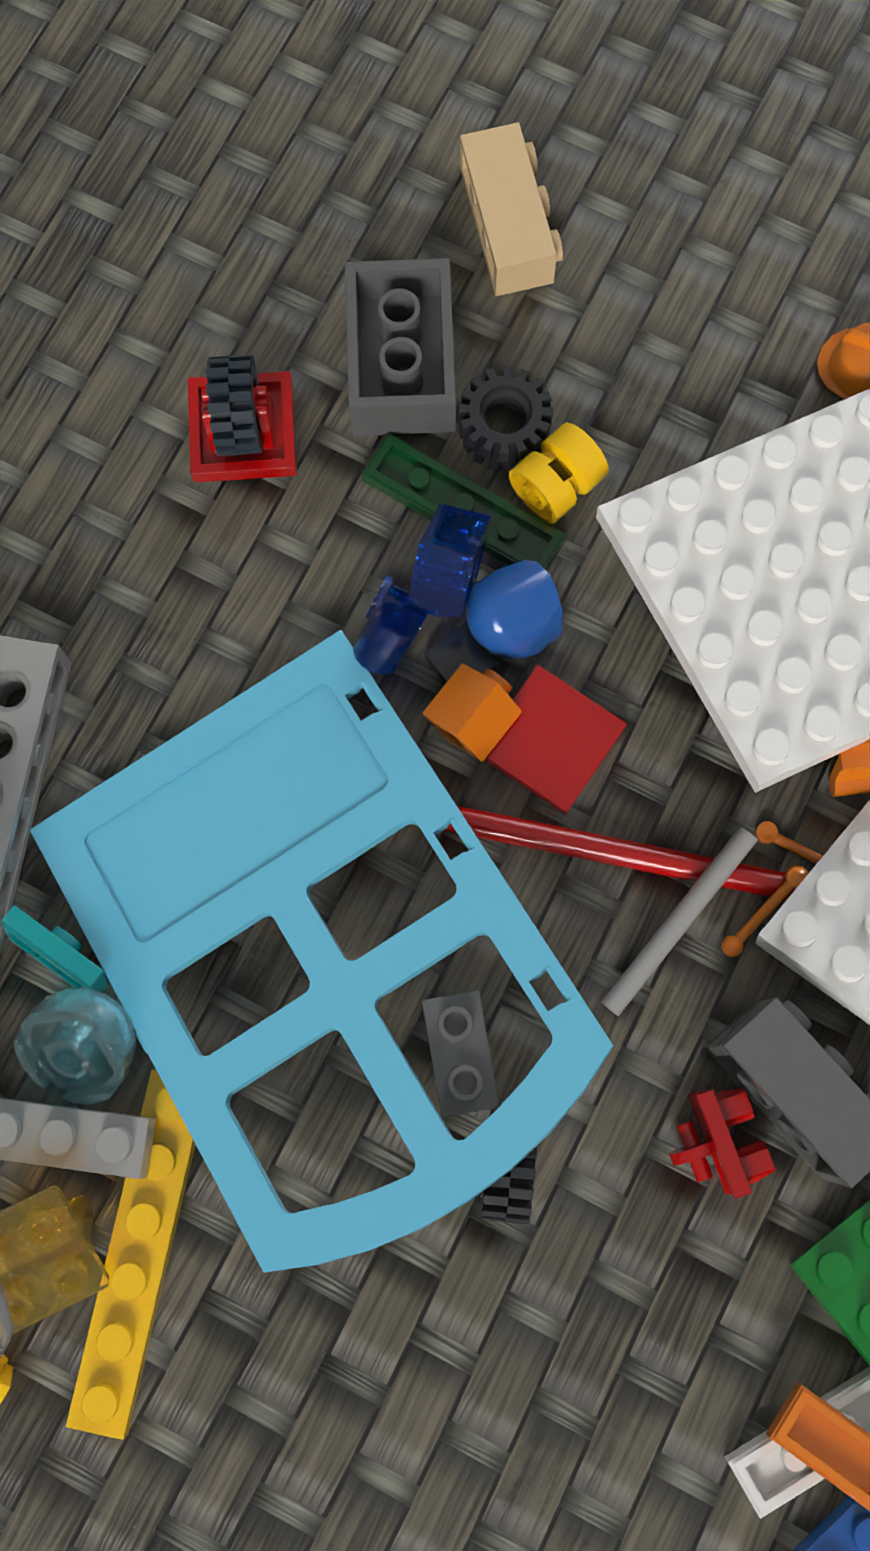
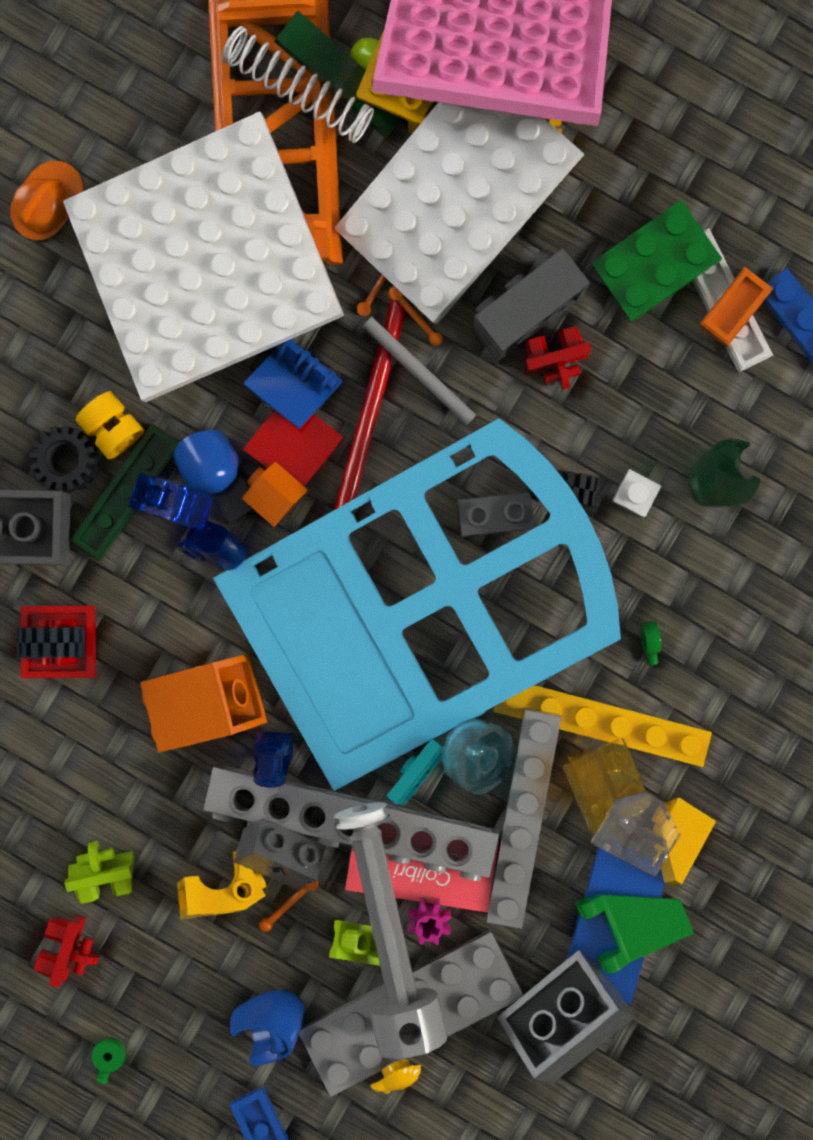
camera: 90 degrees left, 10 degrees up
none -> orange slope [140,653,267,753]
none -> blue hinge [243,338,343,429]
none -> clear blue piece [253,730,294,788]
none -> white plate [612,469,661,518]
none -> green piece [641,621,661,666]
none -> clear green piece [688,439,760,508]

